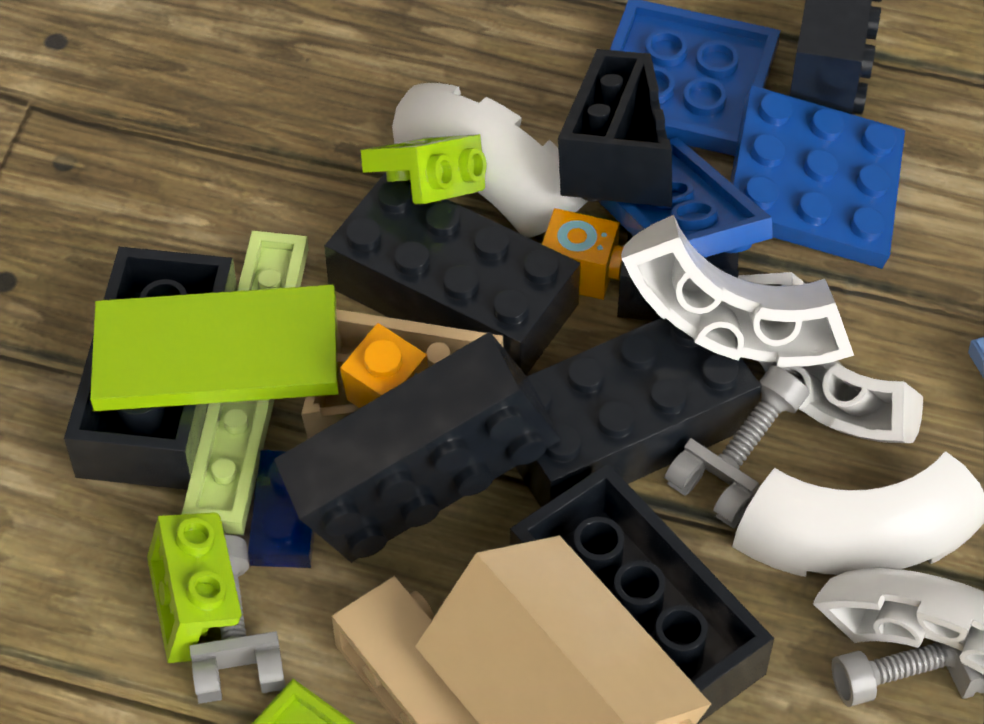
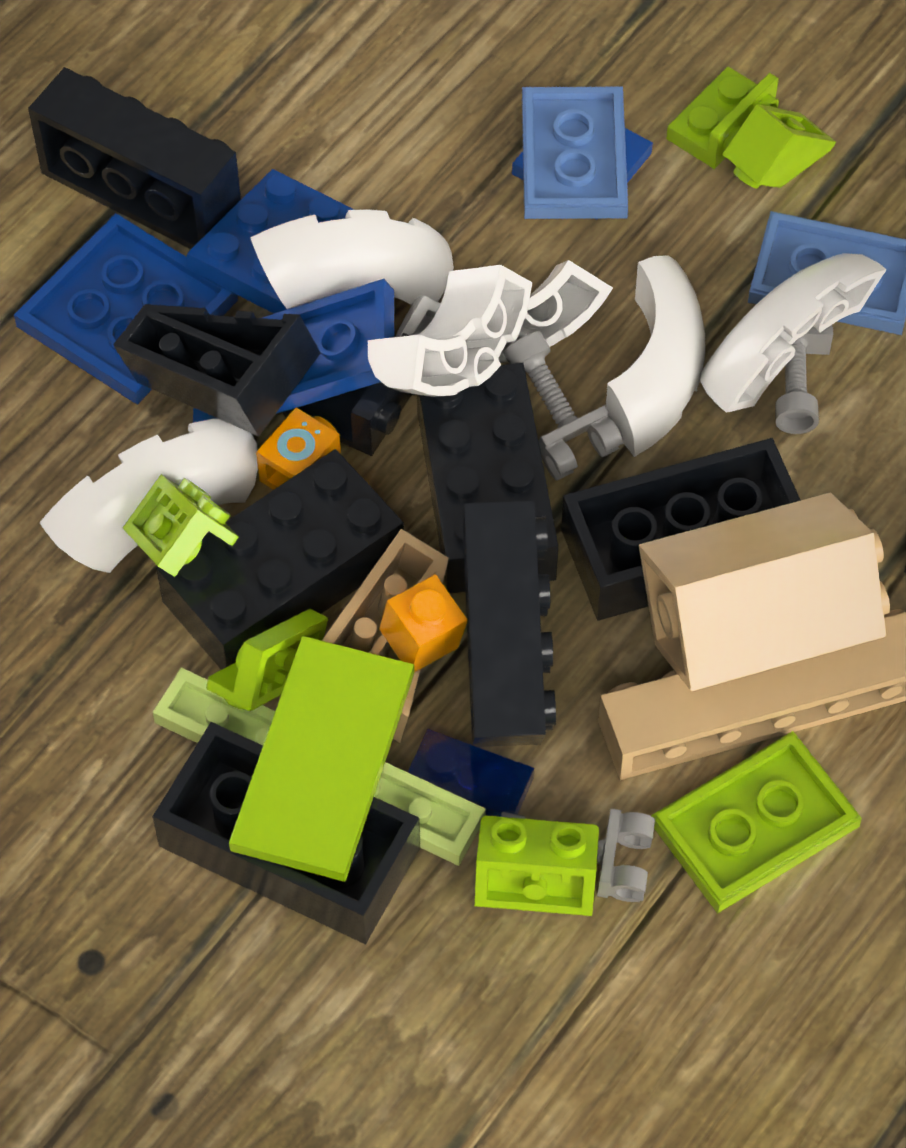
camera: 70 degrees left, 5 degrees up
none -> lime bracket [206,609,328,712]
none -> white brick [250,210,454,309]

